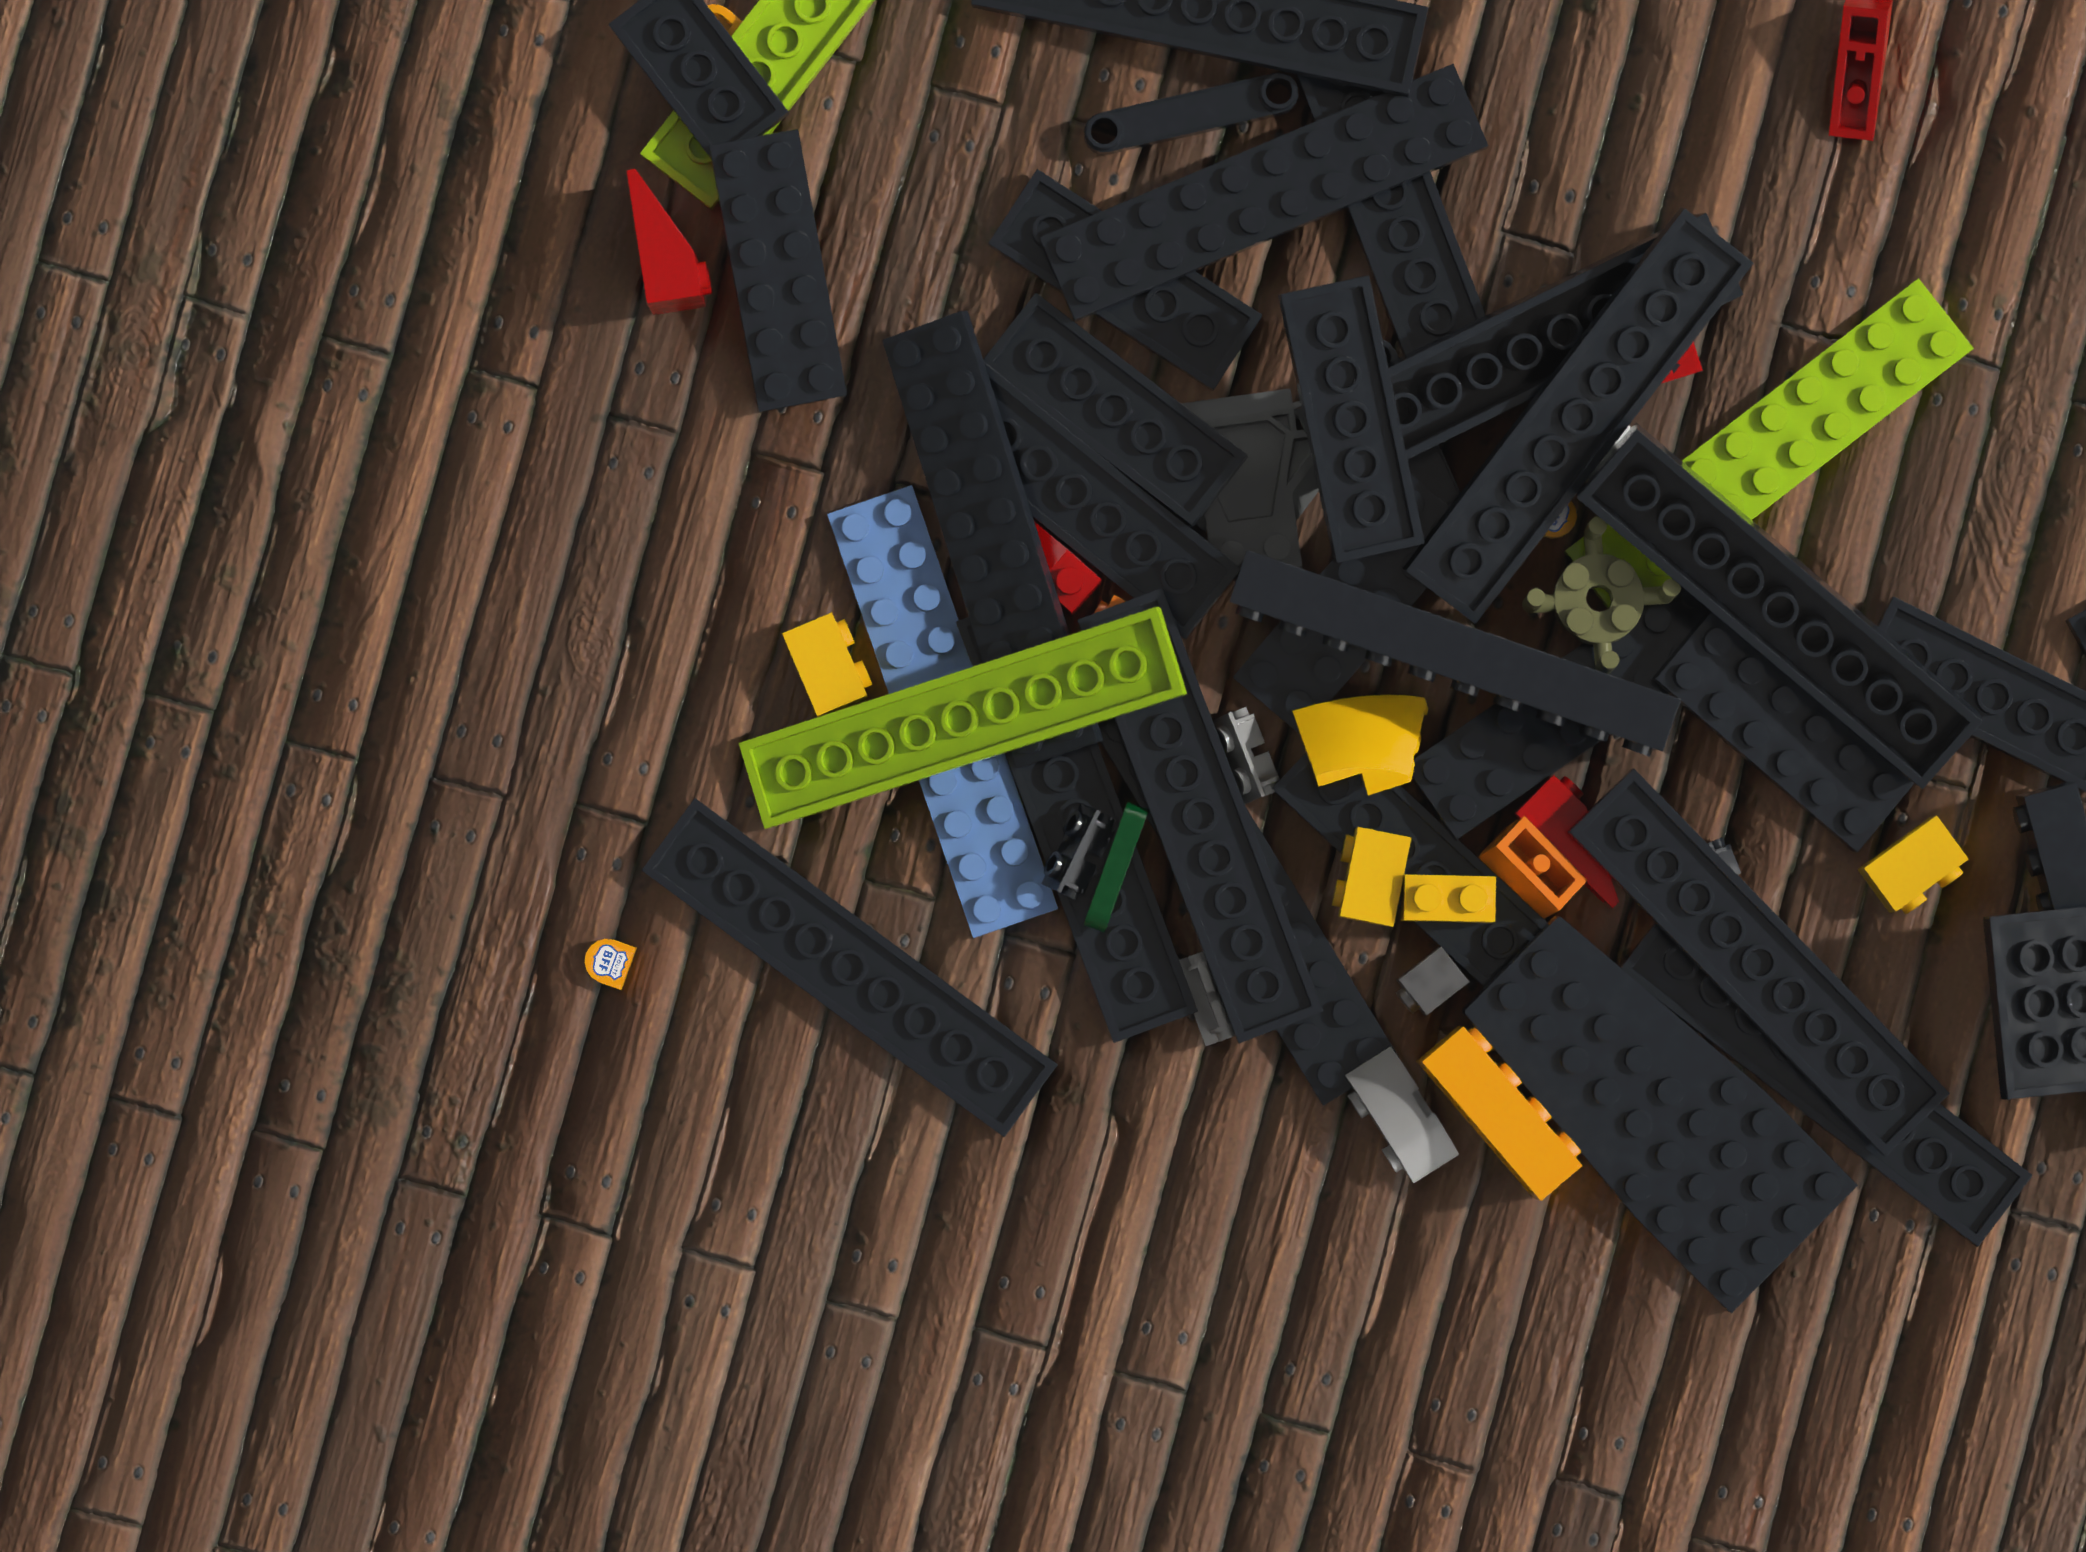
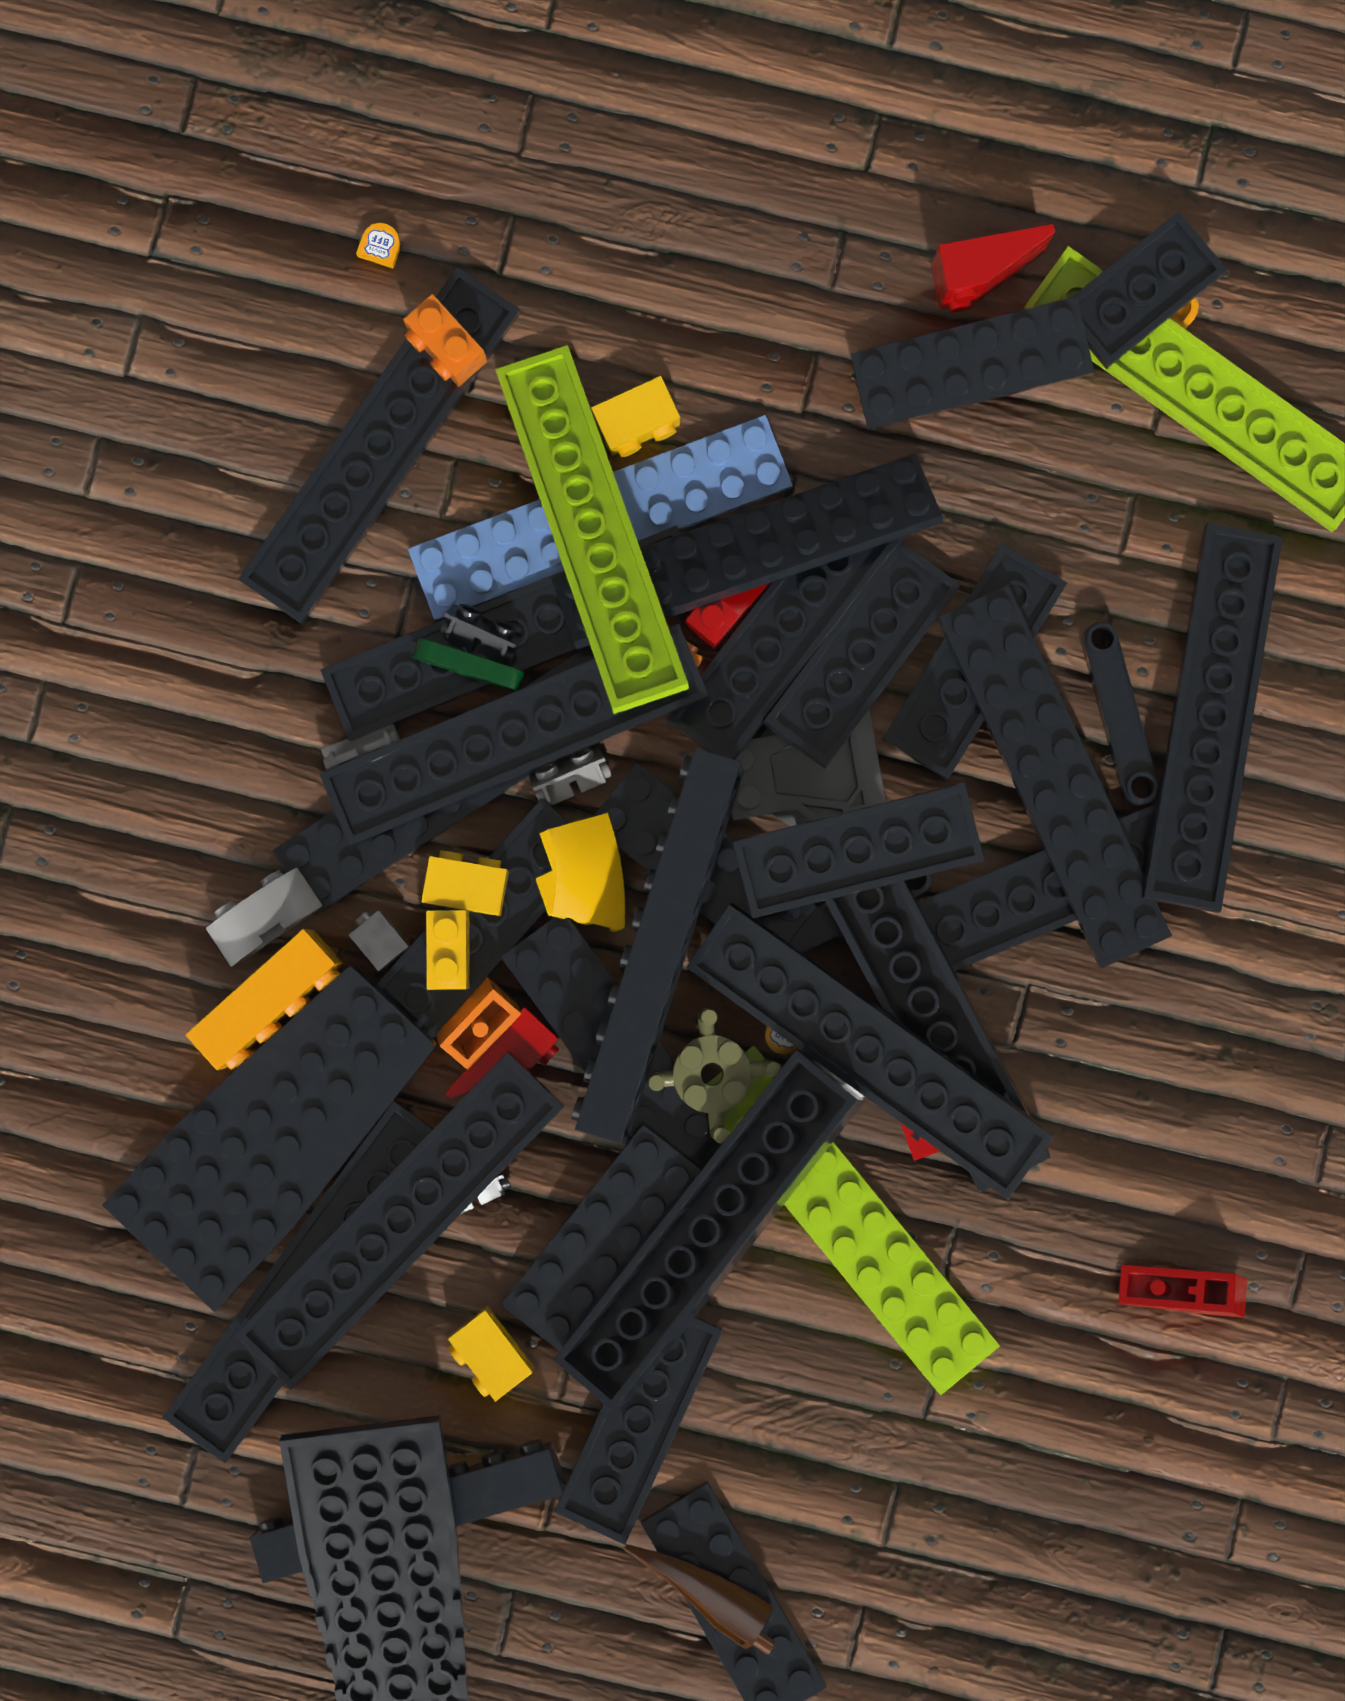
camera: 80 degrees right, 0 degrees up
none -> orange brick [403,294,487,387]

